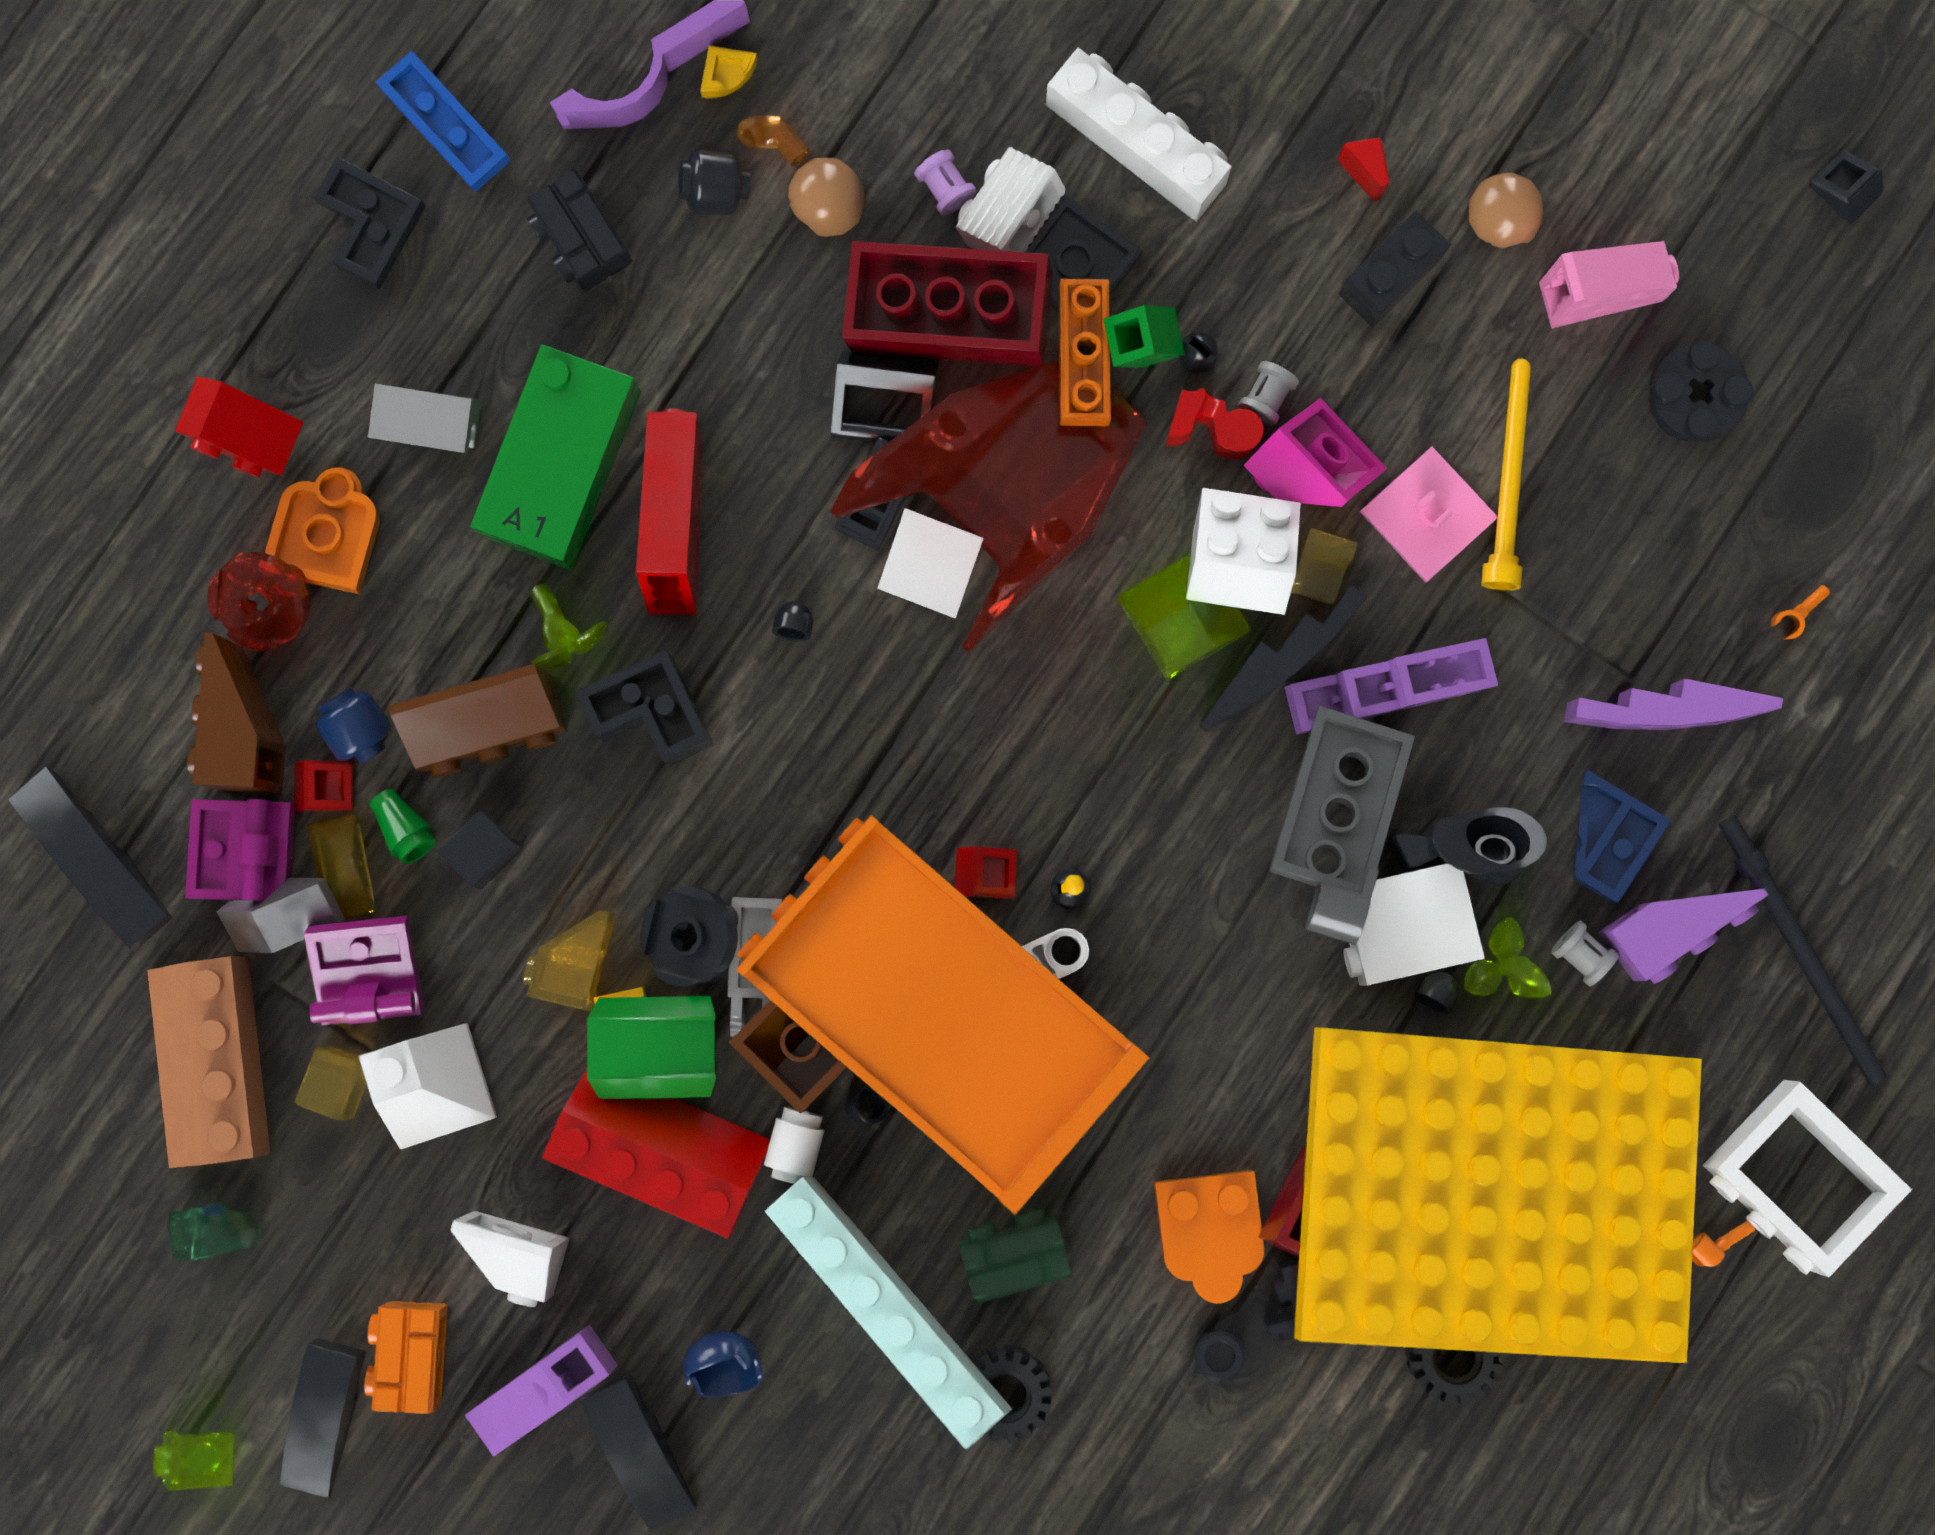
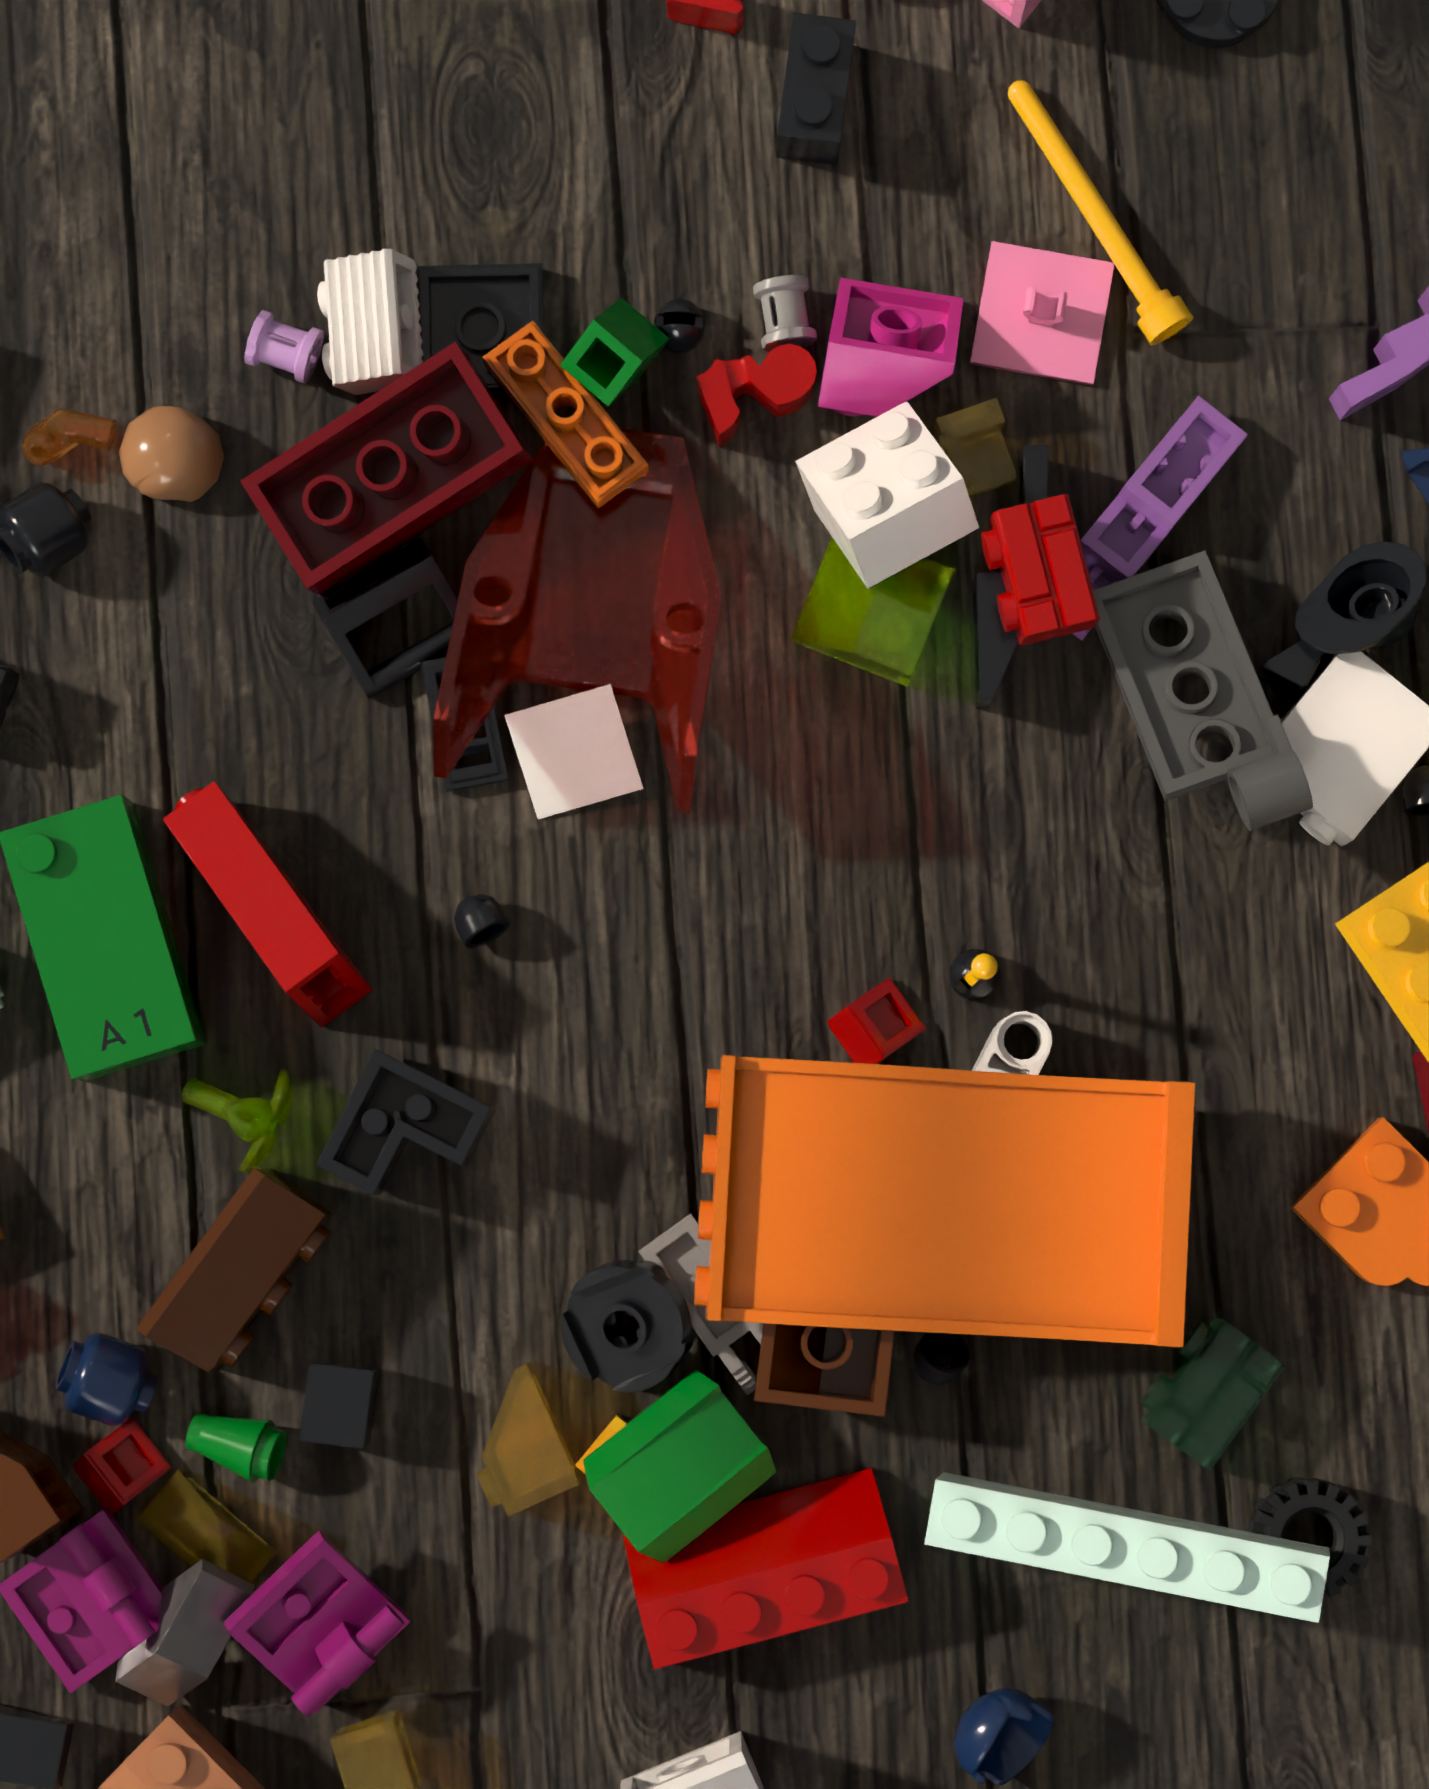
camera: 40 degrees left, 0 degrees up
white slope [359,1023,497,1150] -> none
white brick [764,1107,825,1184] -> none
white brick [1046,48,1232,222] -> none
none -> red brick [981,494,1100,645]

